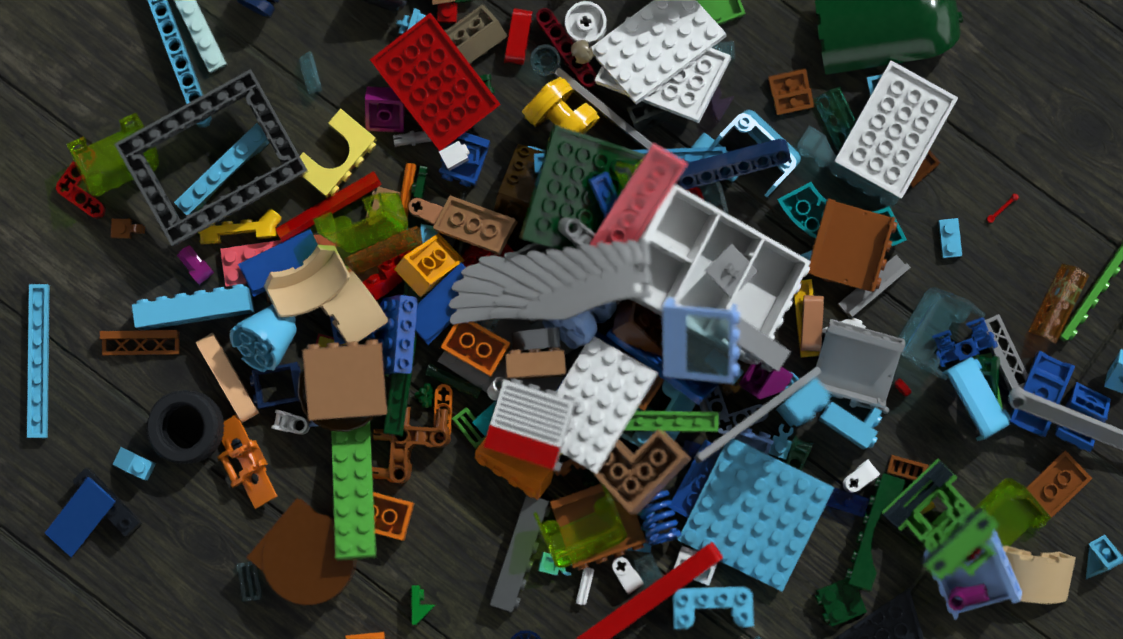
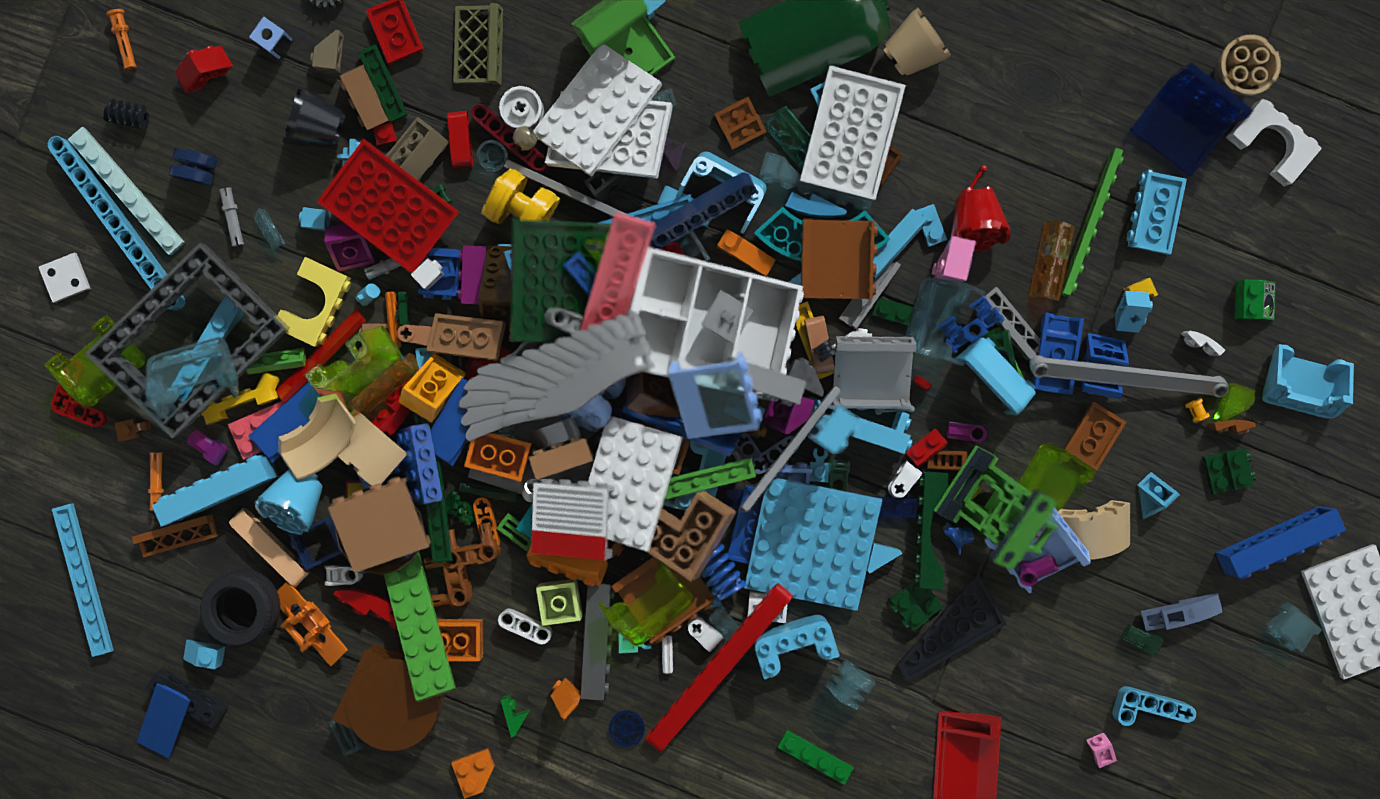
camera: 15 degrees left, 5 degrees up
none -> white tile [39,253,91,303]
none -> clear light blue windscreen [146,337,238,419]
none -> orange pin [148,453,164,510]
none -> light grey pin [219,188,244,247]
none -> bright green plate [246,348,307,374]
none -> medium azure brick [299,207,331,231]
none -> red slope [334,588,398,630]
none -> medium azure piece [355,284,381,306]
none -> dark green plant [446,490,464,515]
none -> magenta brick [458,246,487,305]
none -> white beam [498,609,553,644]
none -> yellowish green brick [536,579,583,626]
none -> orange slope [551,678,581,719]
none -> orange slope [717,229,776,276]
none -> dark azure slope [784,192,847,218]
none -> flat silver slope [787,357,824,396]
none -> black wheel [812,339,837,362]
none -> medium azure slope [867,542,902,574]
none -> dark green plate [871,297,914,326]
none -> medium azure tile [873,209,928,279]
none -> tan cone [883,8,951,76]
none -> red plate [906,428,948,468]
none -> bright pink wedge [932,236,975,285]
none -> blue animal [943,522,974,555]
none -> magenta piece [946,421,987,442]
none -> red cone [951,187,1011,252]

